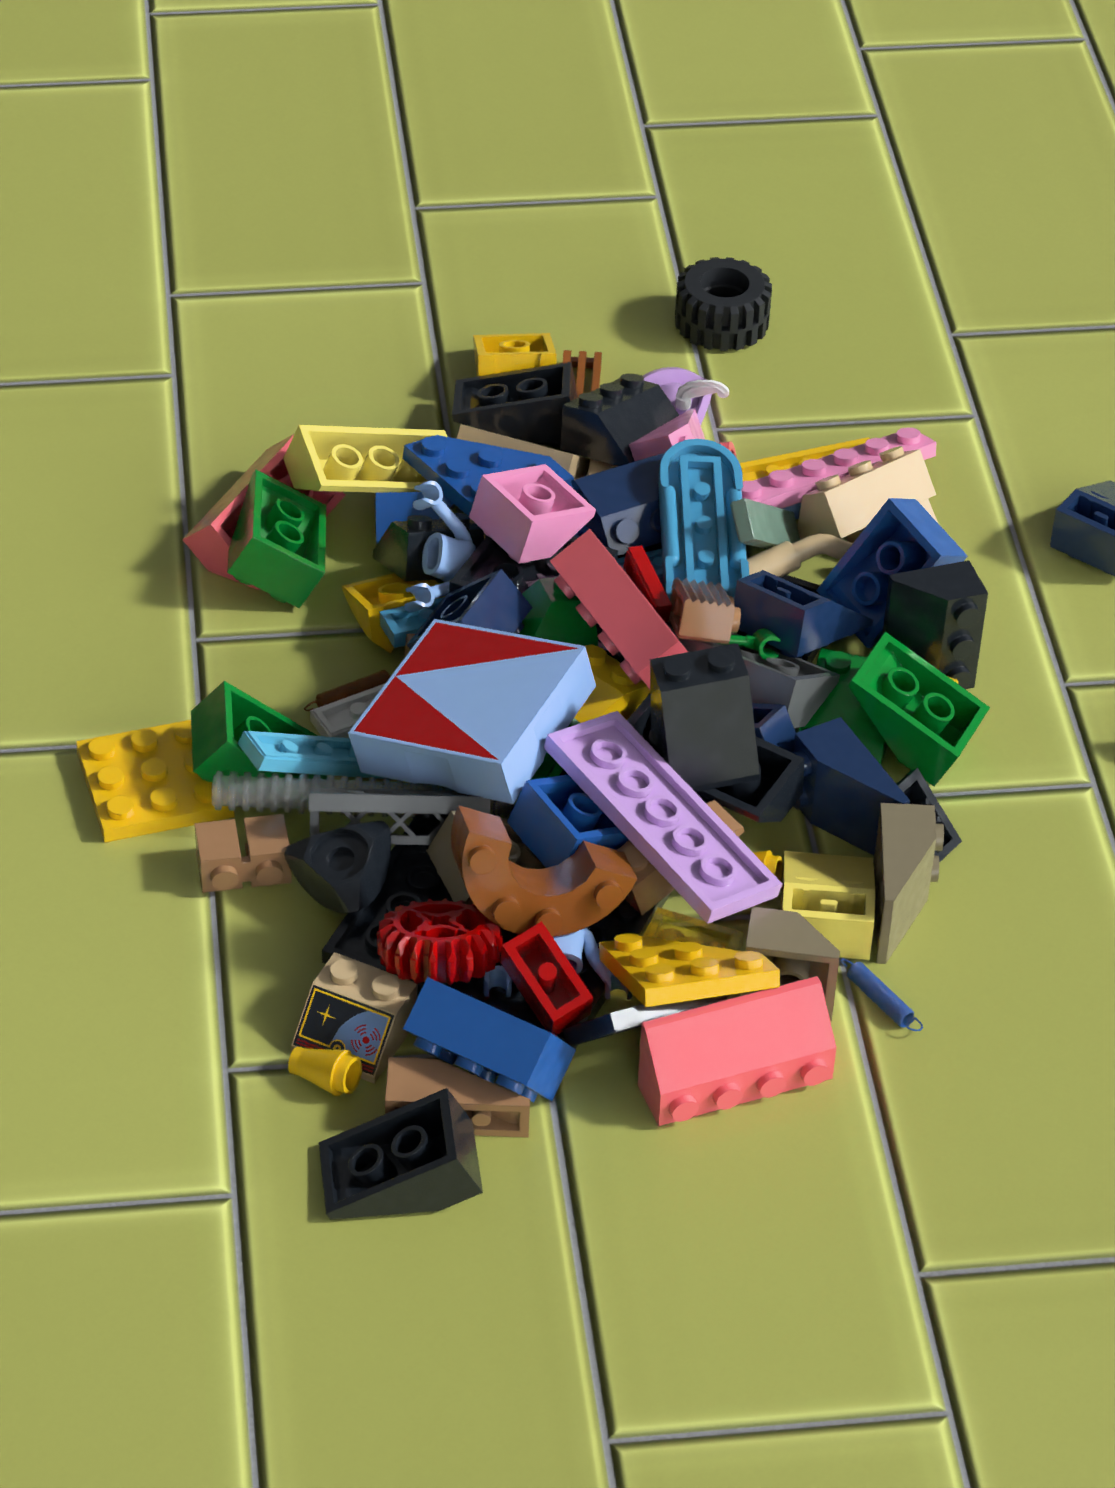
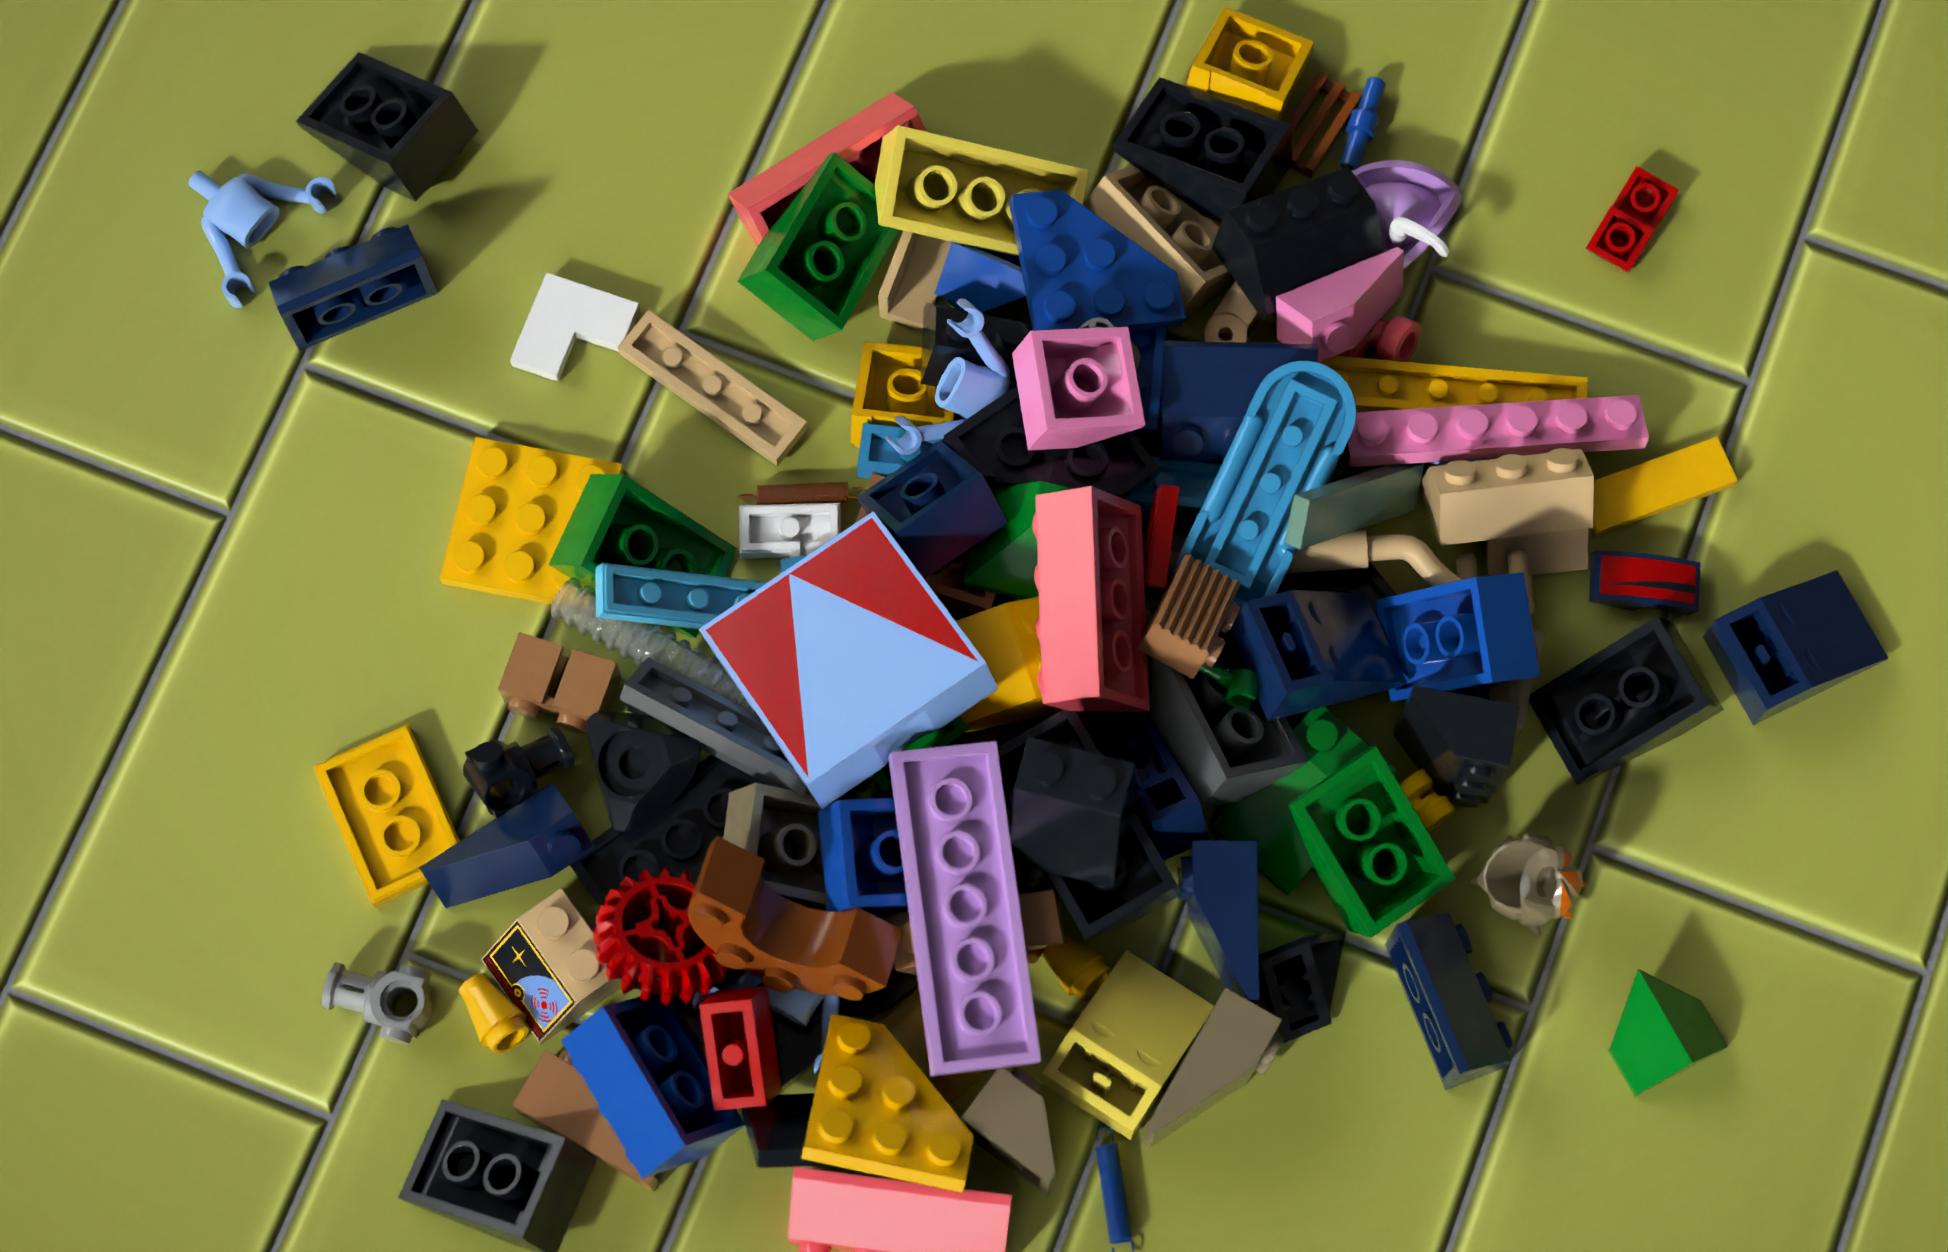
camera: 30 degrees right, 30 degrees up
black tyre [675,257,772,351] -> none
none -> yellow tile [313,724,460,908]
none -> light grey connector [321,962,433,1045]
none -> dark blue slope [419,783,596,908]
none -> black connector [463,726,575,818]
none -> white tile [510,272,641,382]
none -> tan plate [618,310,808,466]
none -> tan panel [878,231,952,332]
none -> blue bar [1340,77,1386,171]
none -> slope [1385,912,1514,1091]
none -> dark tan hair [1470,834,1586,936]
none -> black slope [1529,616,1724,785]
none -> red slope [1586,166,1679,274]
none -> slope [1589,550,1701,616]
none -> yellow tile [1592,436,1738,537]

